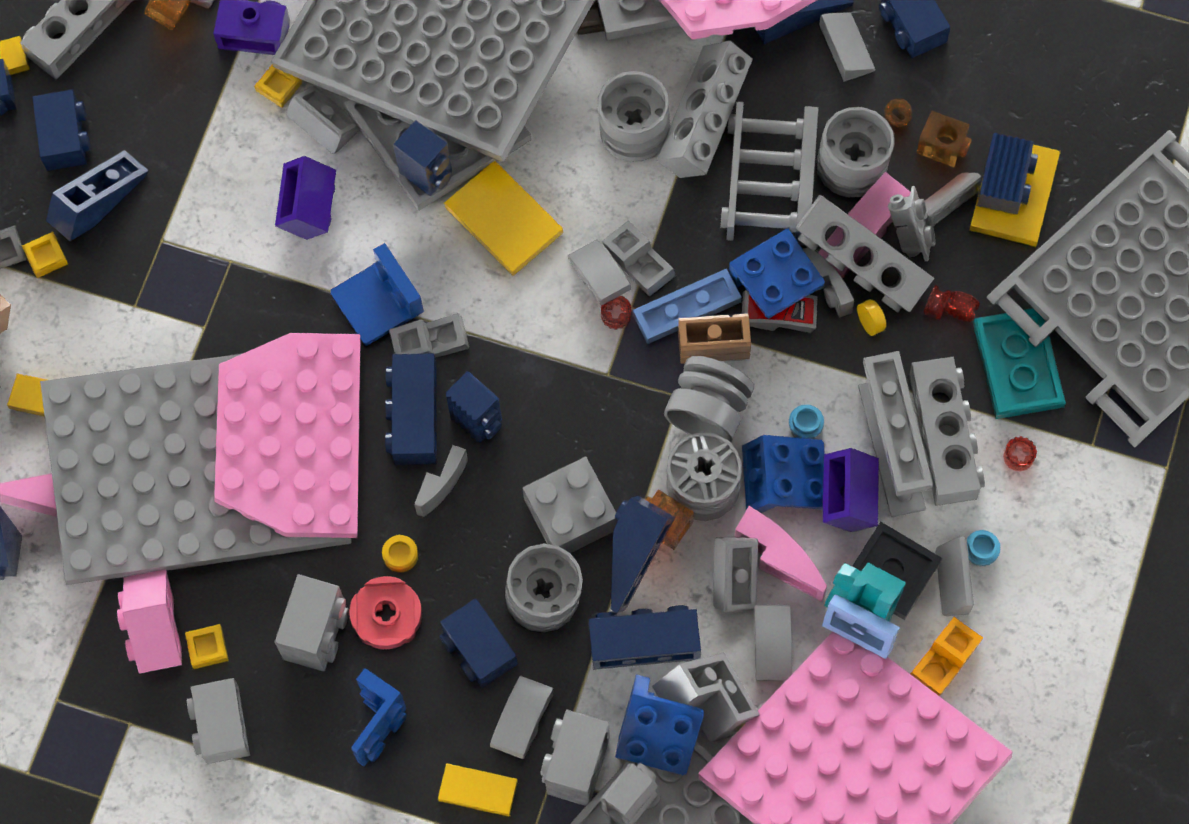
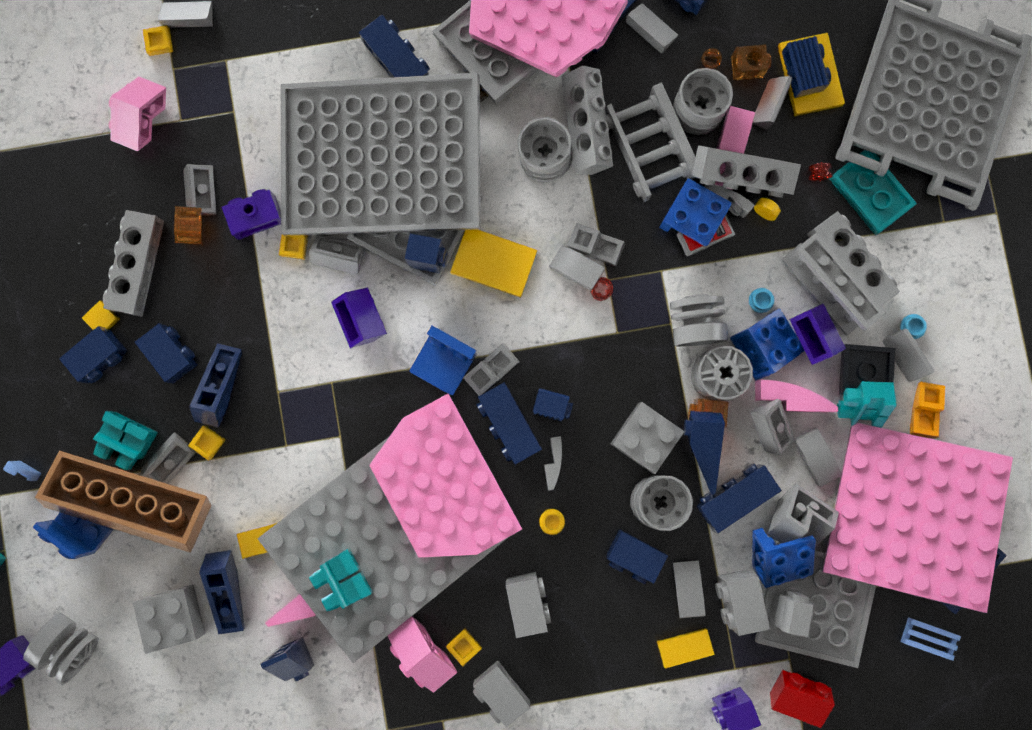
camera: 30 degrees left, 15 degrees up
coral plate [349,576,422,649] -> none
blue bracket [351,668,407,766] -> none
medium blue plate [633,268,742,344] -> none
medium nougat brick [678,314,751,364] -> none
light blue tile [822,594,900,659] -> none
light grey hinge [888,186,935,261] -> none
clear red bush [923,285,951,320] -> none
clear red bush [1003,436,1037,471] -> none
none -> teal hips [309,548,373,612]

